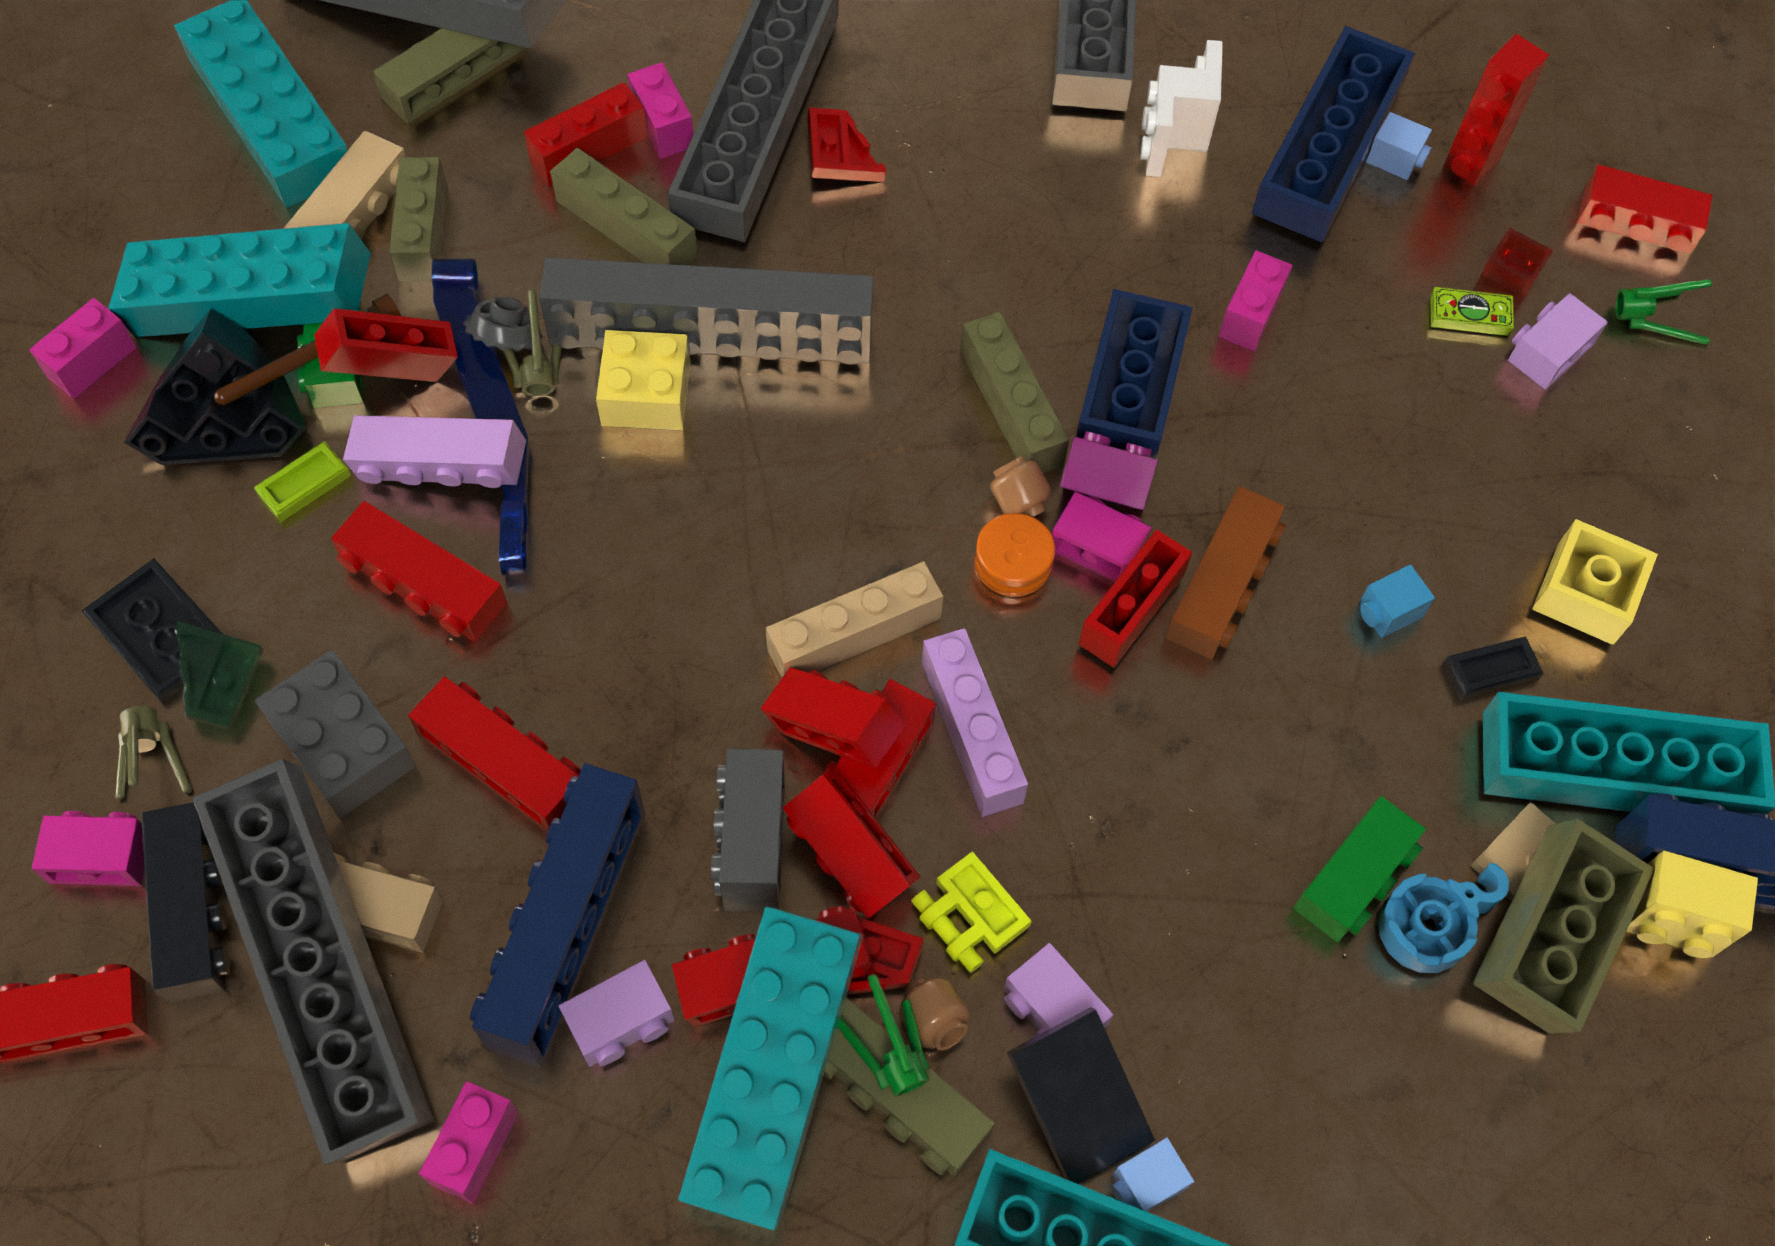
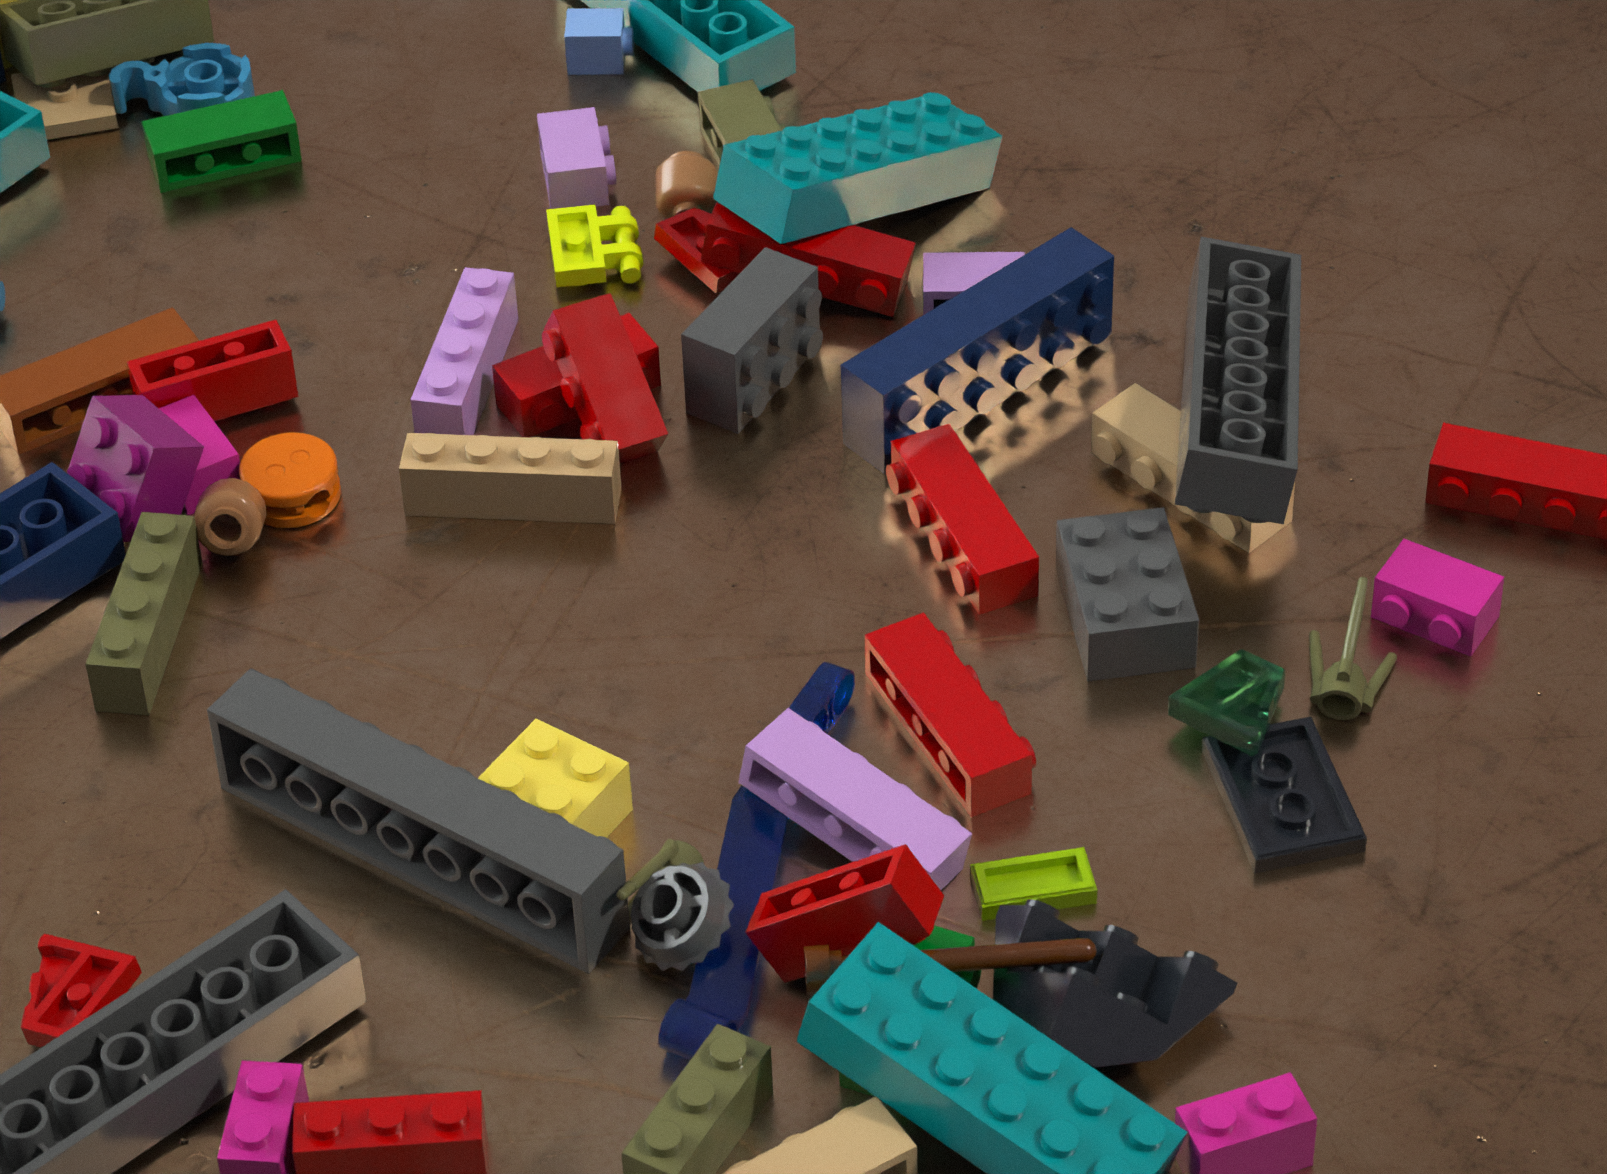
camera: 145 degrees left, 20 degrees down
black brick [141,802,230,1003] -> none
dark pink brick [419,1081,519,1204] -> none
olive brick [550,148,698,265] -> none
red brick [782,768,921,919] -> none
green plant [838,974,930,1097] -> none
black tile [1007,1007,1156,1184] -> none

